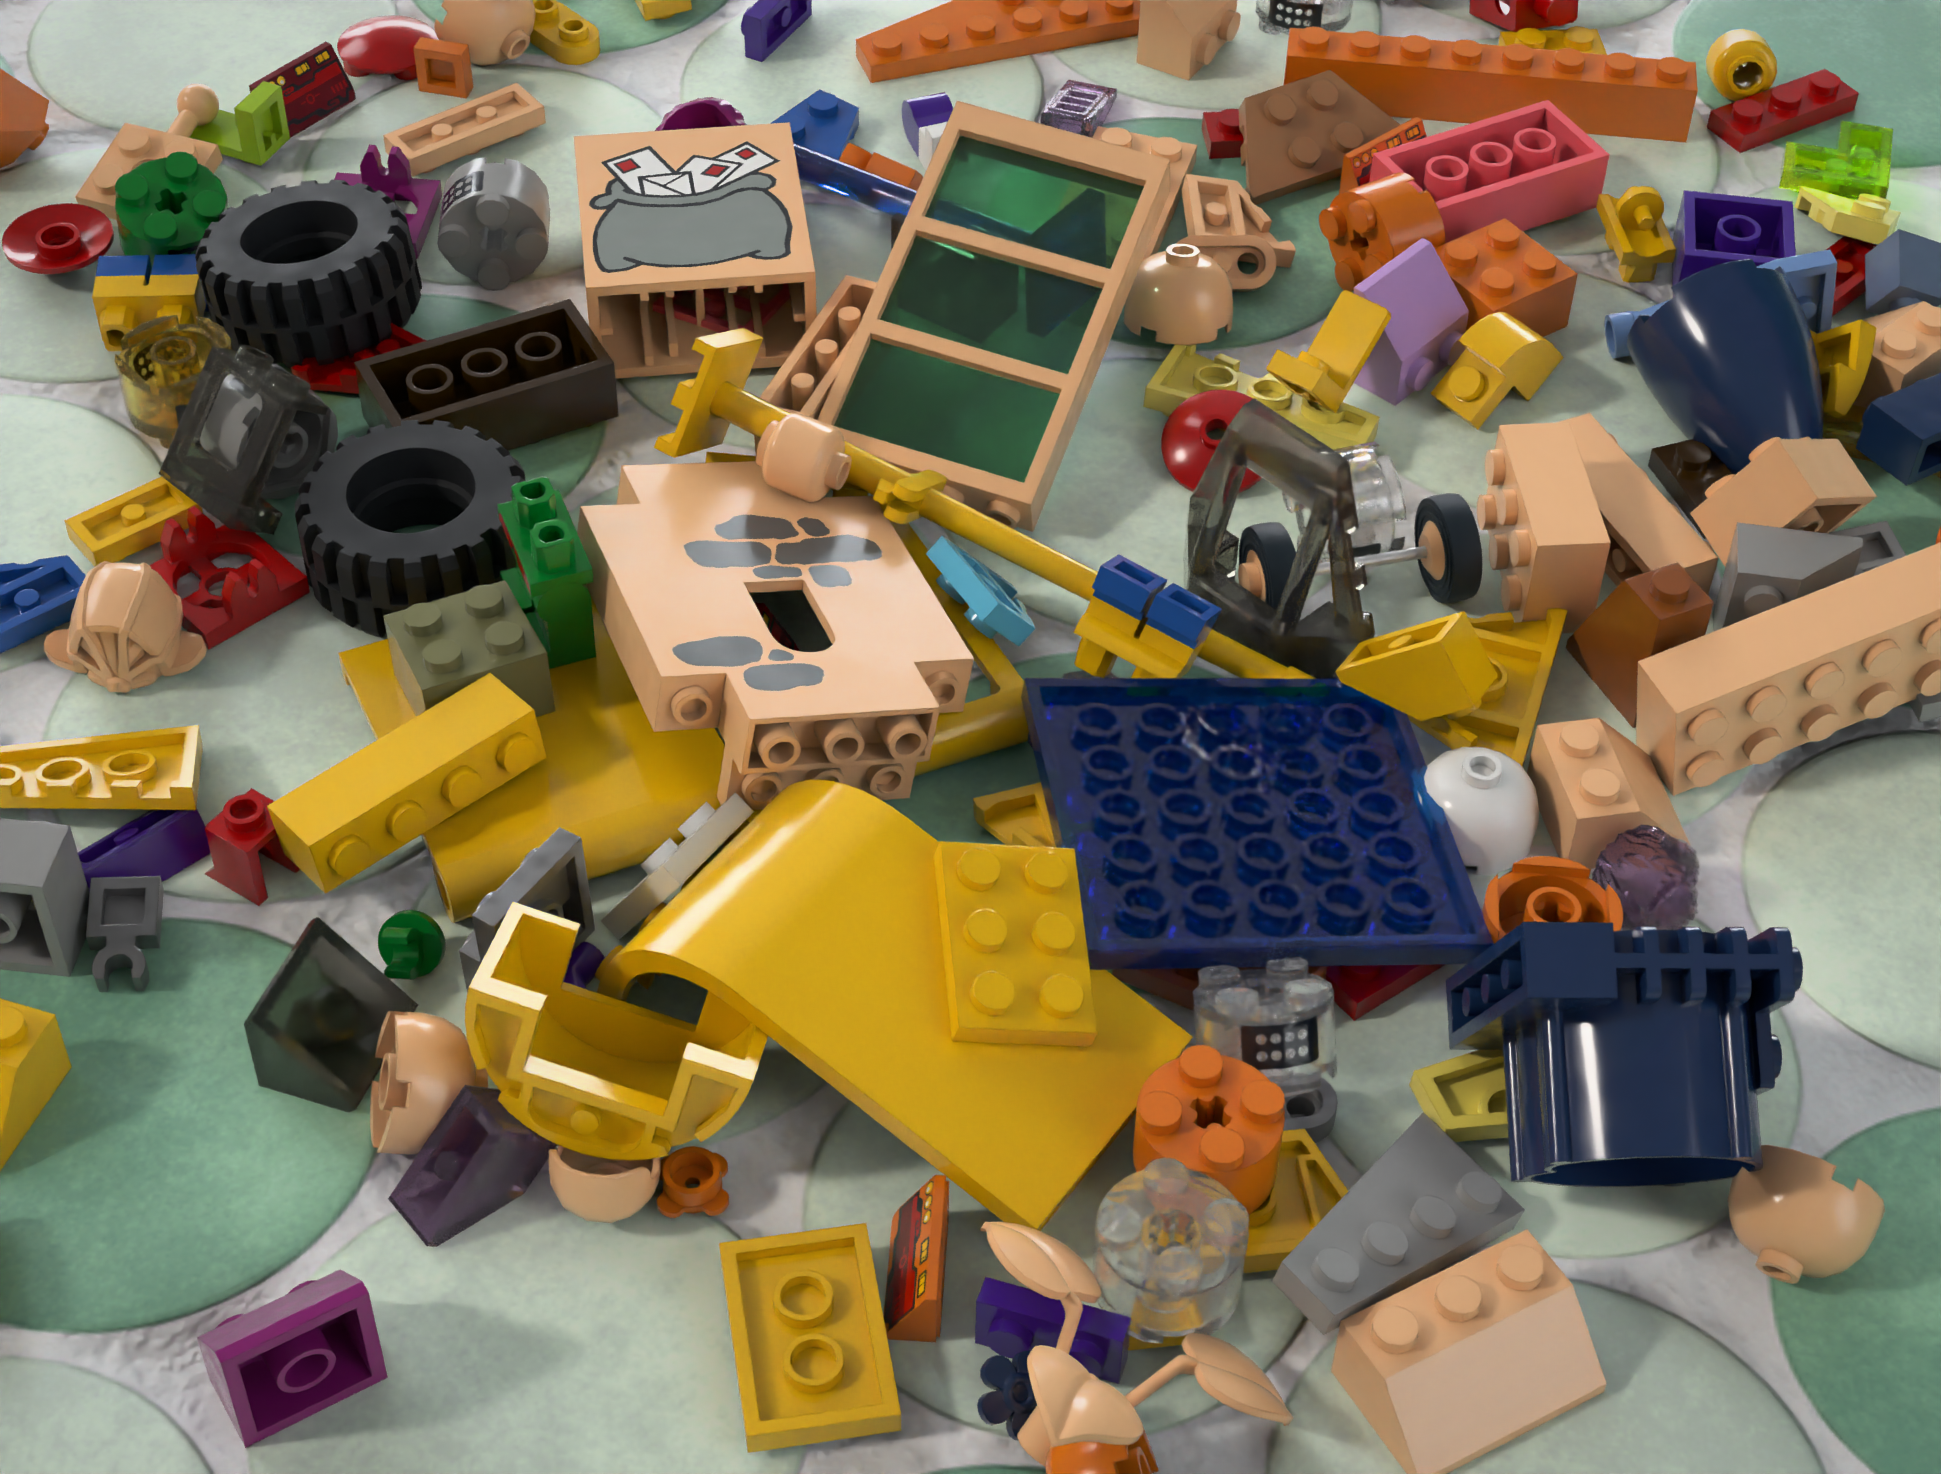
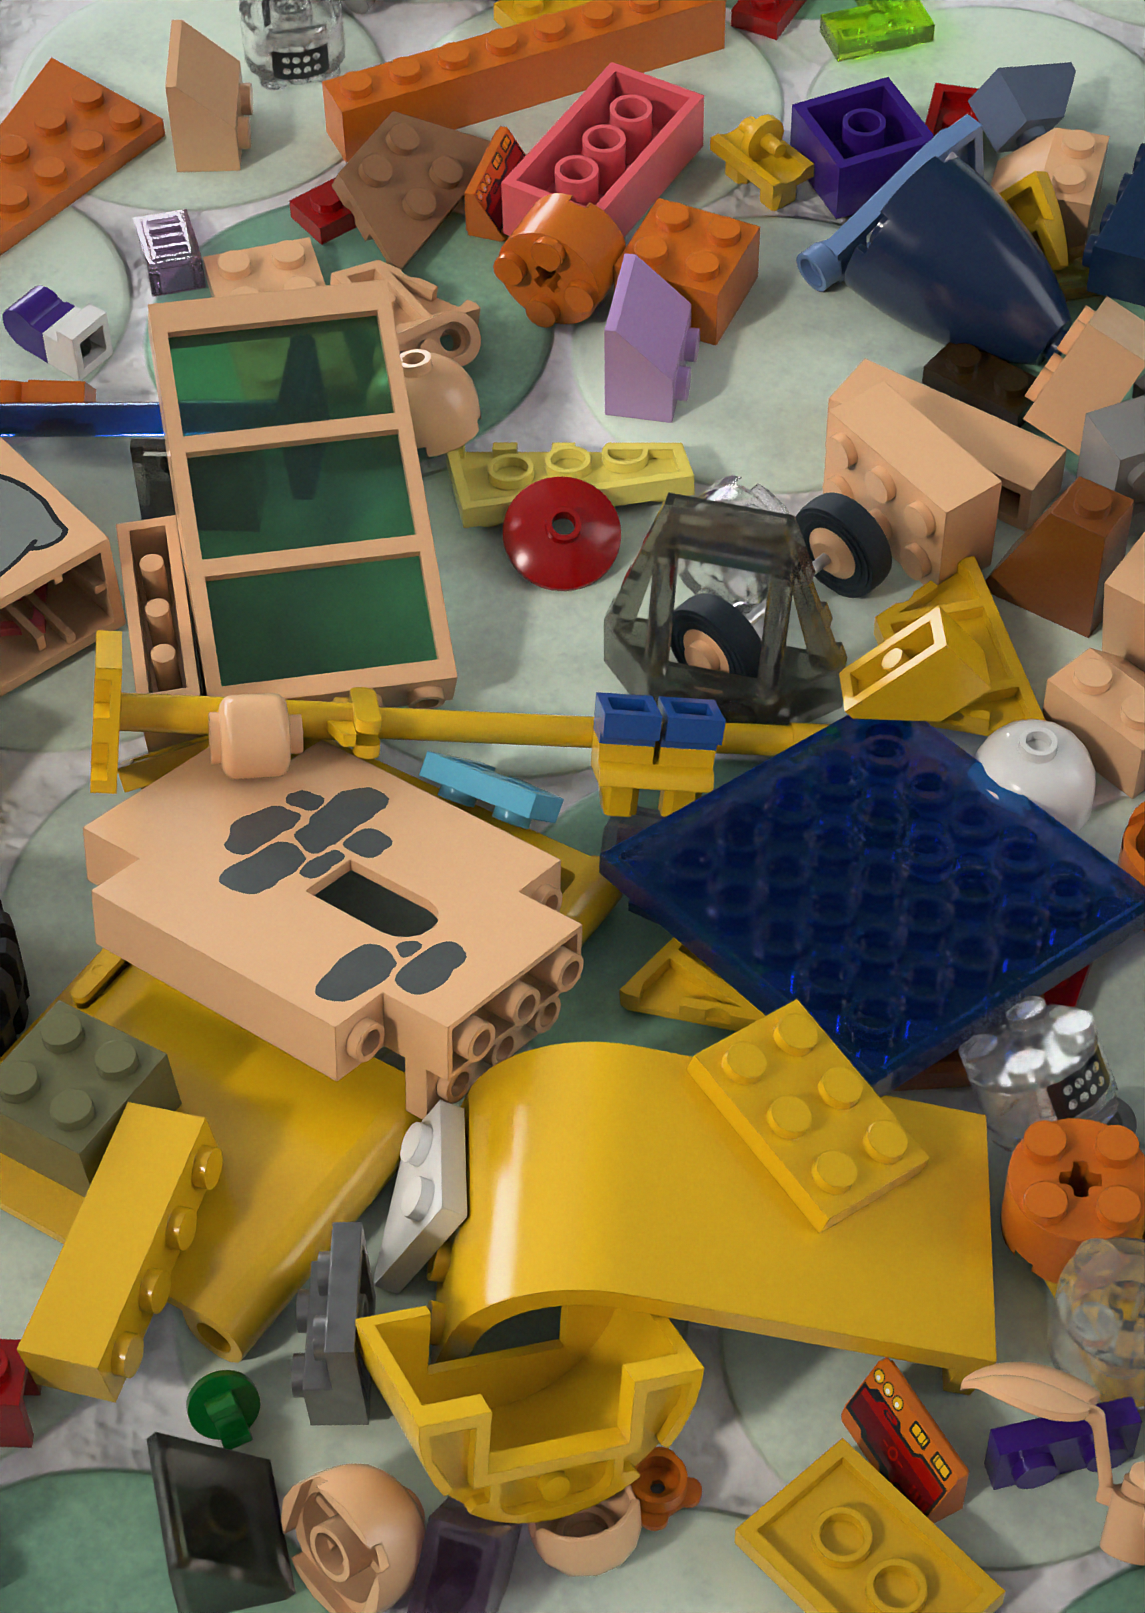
camera: 30 degrees left, 5 degrees up
green hips [497,477,596,669] -> none
dark blue plant [977,1350,1037,1441] -> none
yellow bracket [1266,290,1391,413] -> none
yellow brick [1430,312,1564,430] -> none
light yellow wing [1794,186,1901,245] -> none

